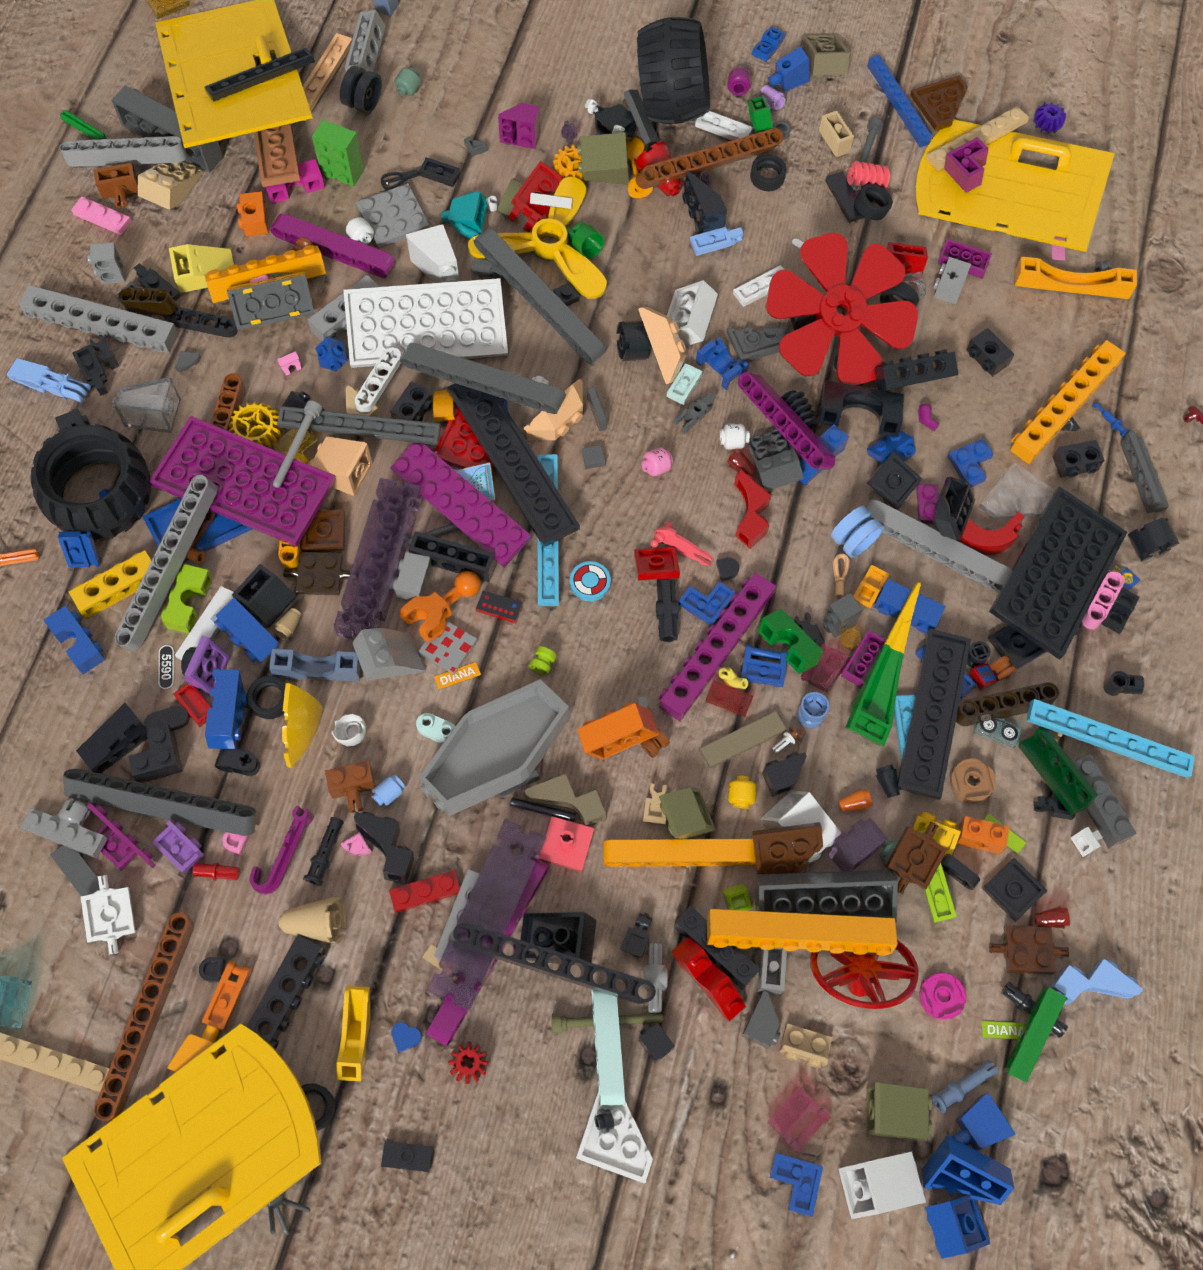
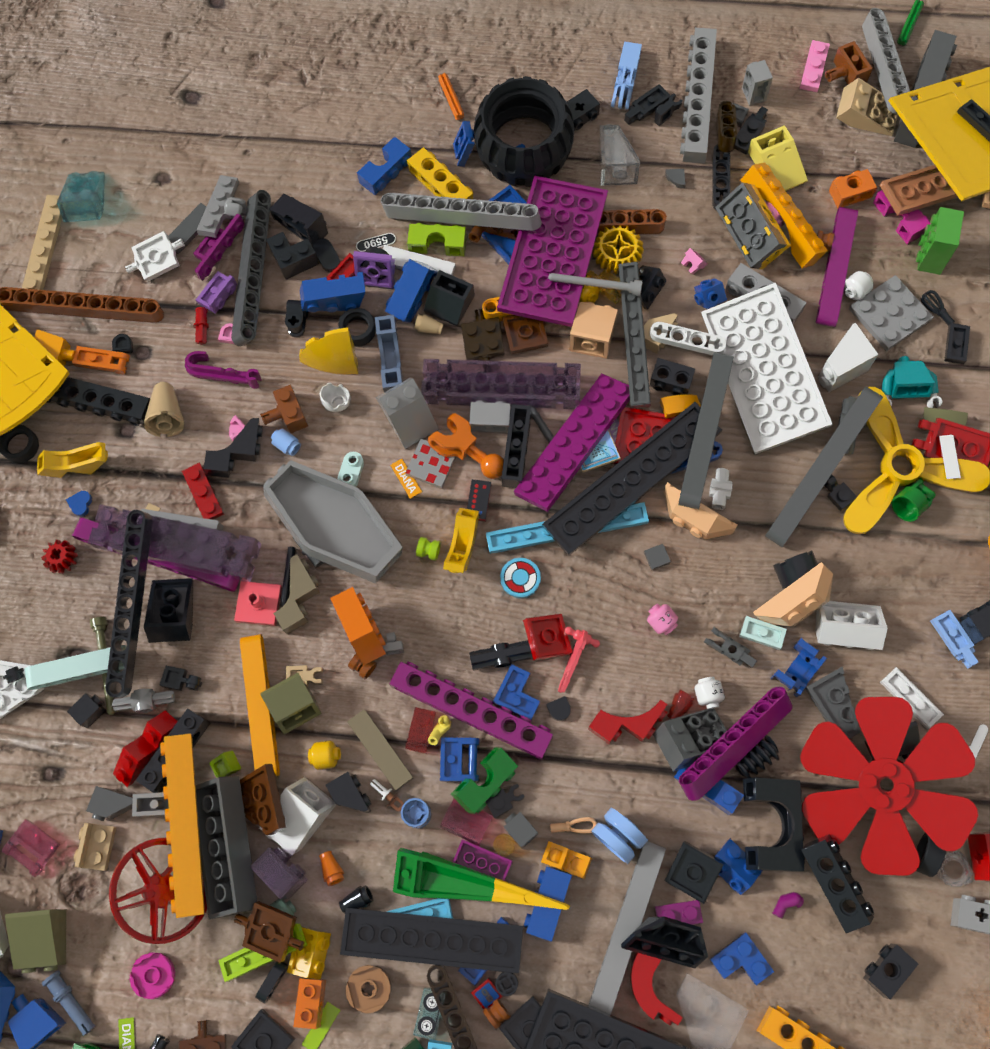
camera: 90 degrees right, 5 degrees up
black pin [303,817,344,886] -> none
dark grey tile [587,387,607,431] -> none
none -> yellow arch [443,508,480,573]

